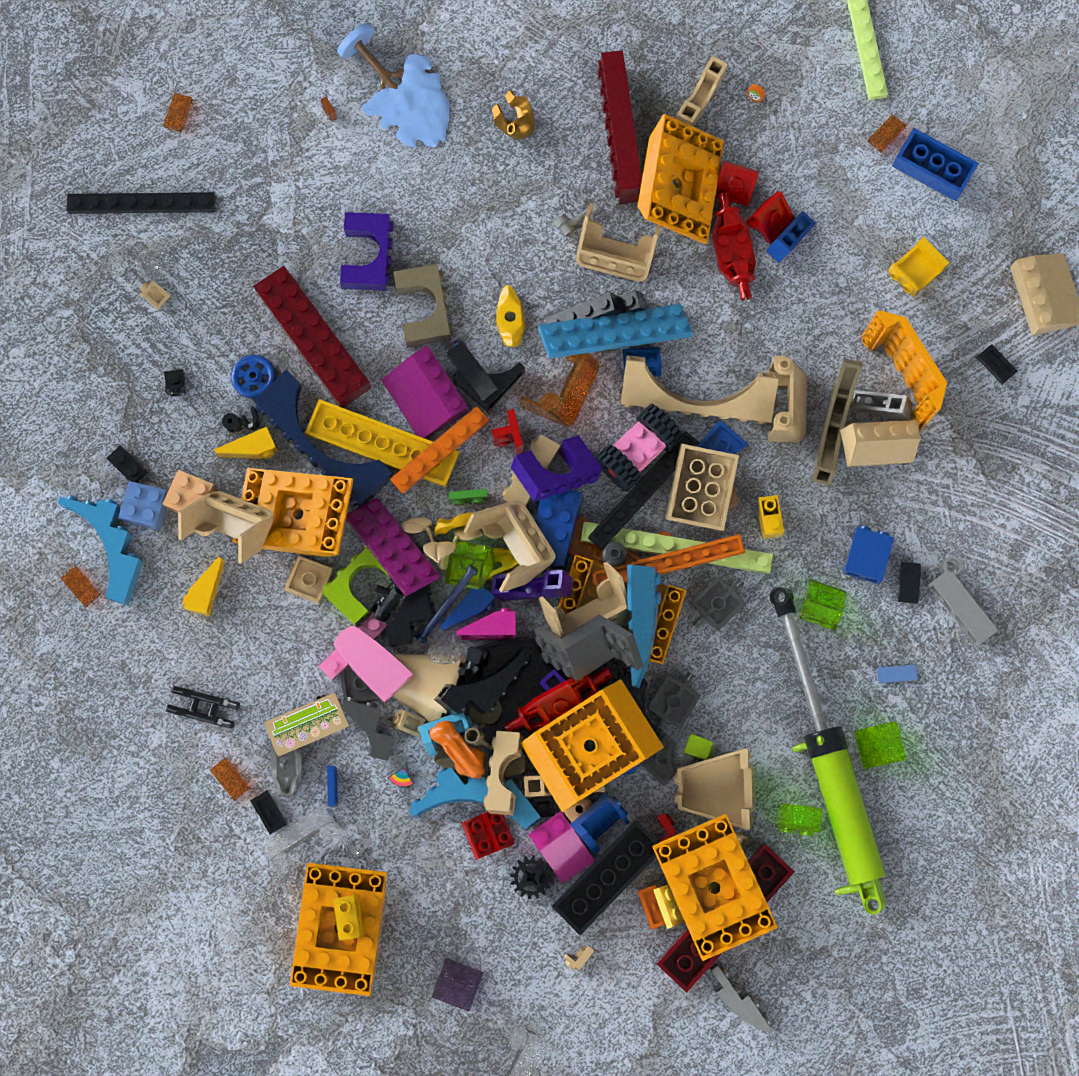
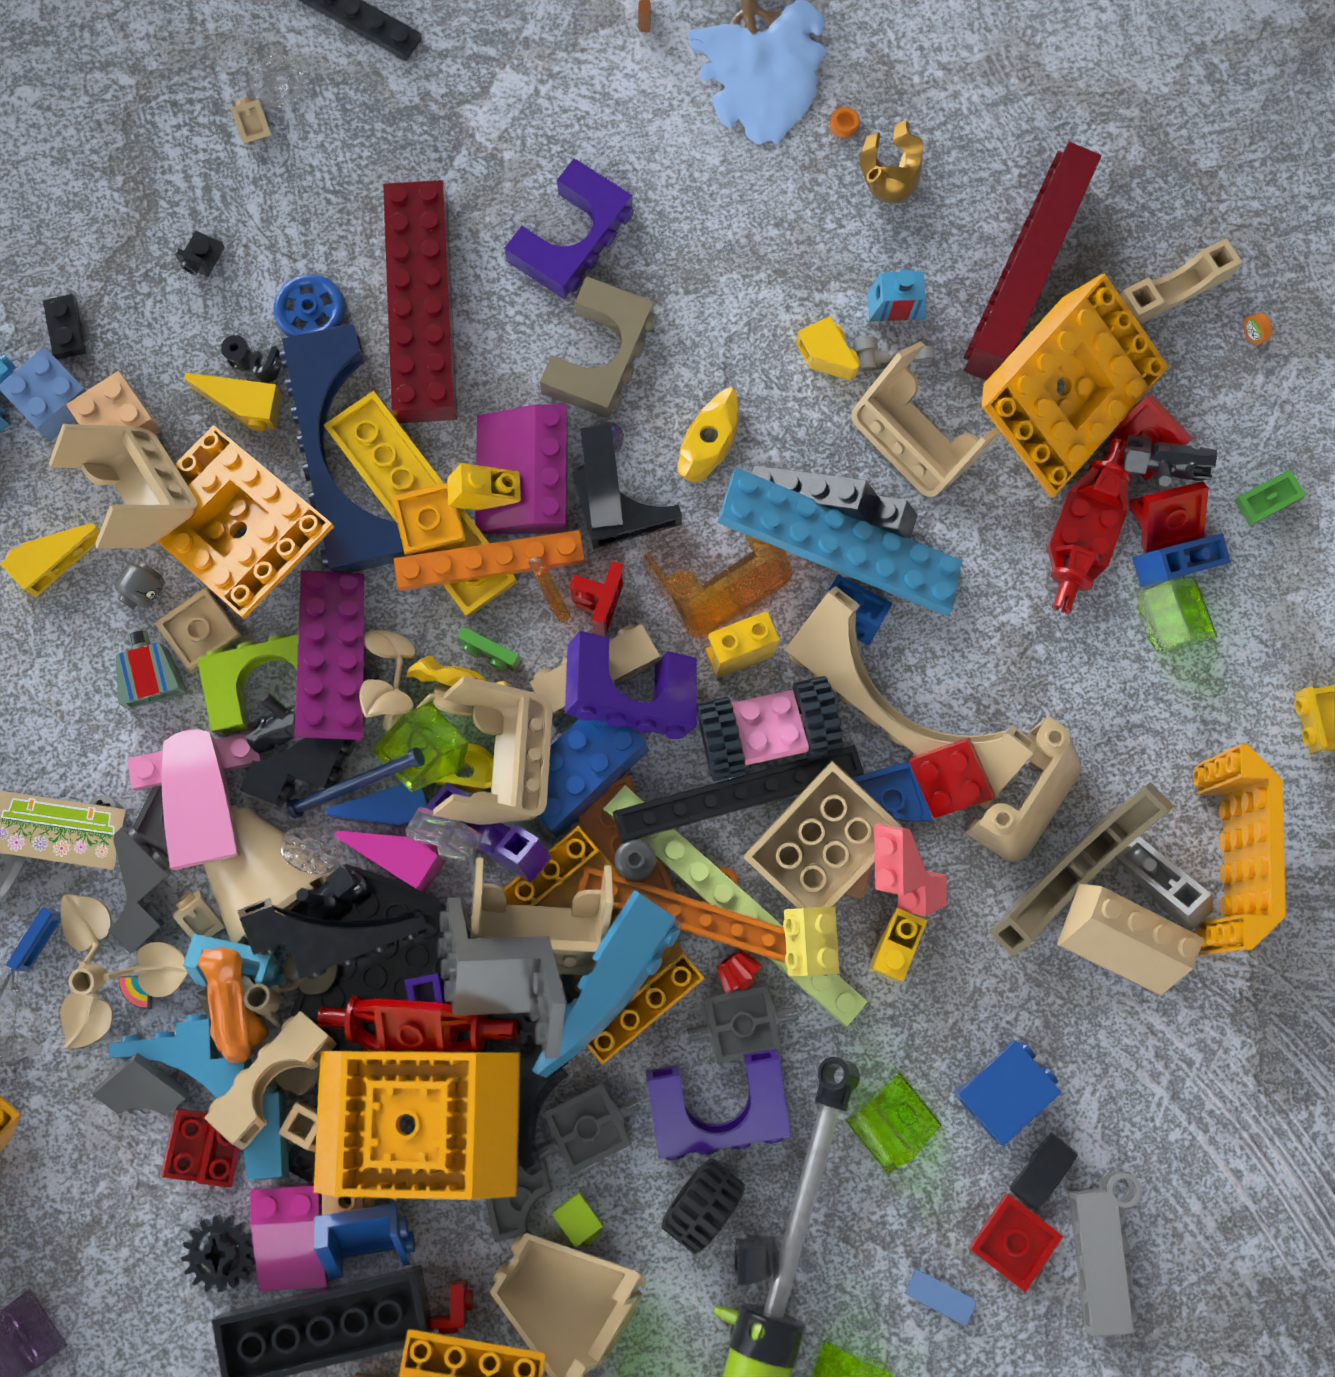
camera: 30 degrees right, 0 degrees up
none -> tan plant [60,894,188,1049]
none -> dark grey tile [92,1052,189,1116]
none -> dark grey head [114,562,163,610]
none -> torso [116,630,187,710]
none -> light orange tile [391,482,467,556]
none -> clear slope [406,807,482,862]
none -> yellow slope [447,463,521,511]
none -> clear orange tile [528,556,572,623]
none -> dark purple arch [645,1049,791,1160]
none -> black tyre [661,1158,745,1255]
none -> yellow panel [705,611,780,679]
none -> red piece [716,949,762,993]
none -> black slope [734,1235,774,1286]
none -> light yellow bracket [783,907,840,976]
none -> yellow slope [796,316,860,381]
none -> orange tile [829,107,860,138]
none -> dark azure torso [867,269,926,322]
none -> coral arch [874,823,947,916]
none -> red plate [909,737,995,819]
none -> red plate [968,1193,1064,1293]
none -> black piece [1123,435,1217,487]
none -> clear neon green slope [1136,580,1218,653]
none -> bright green plate [1234,470,1306,526]

